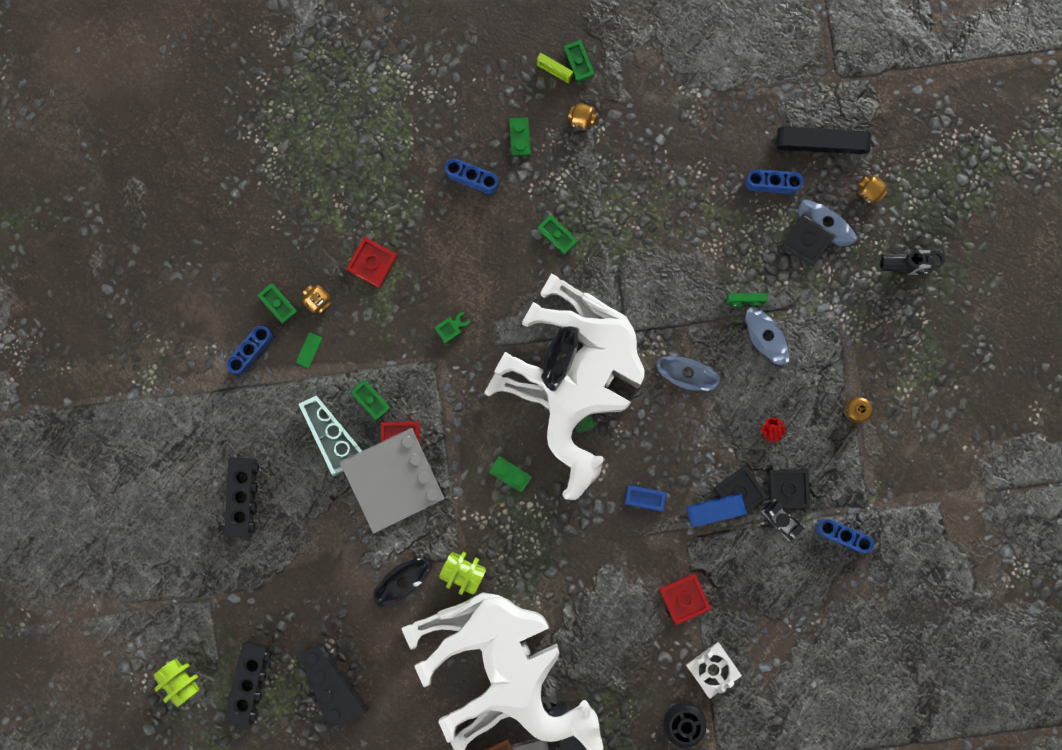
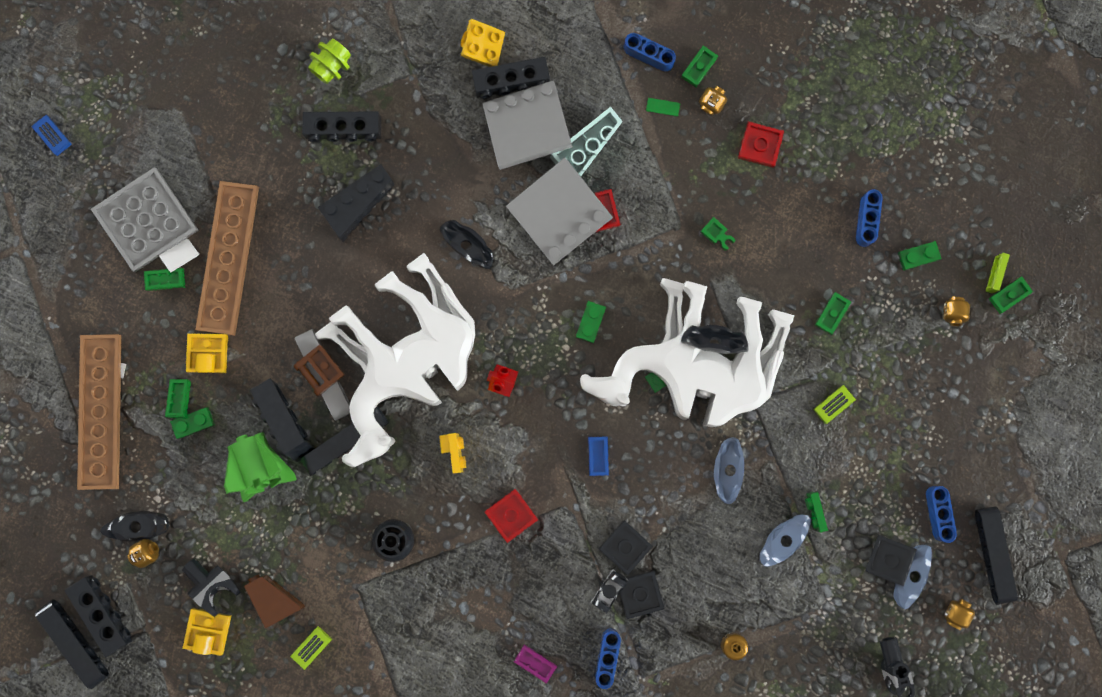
camera: 75 degrees right, 0 degrees up
green plate [350,379,391,421] -> none
lime piece [439,551,486,595] -> none
blue beam [686,494,746,527] -> none
white piece [686,642,742,699] -> none
red gear [761,418,786,442] -> none
none -> yellow plate [439,433,466,473]
none -> yellow plate [461,19,505,67]
none -> light grey plate [482,80,572,170]
none -> red brick [487,364,518,397]
none -> magenta plate [513,644,557,684]
none -> lime tile [813,385,856,424]

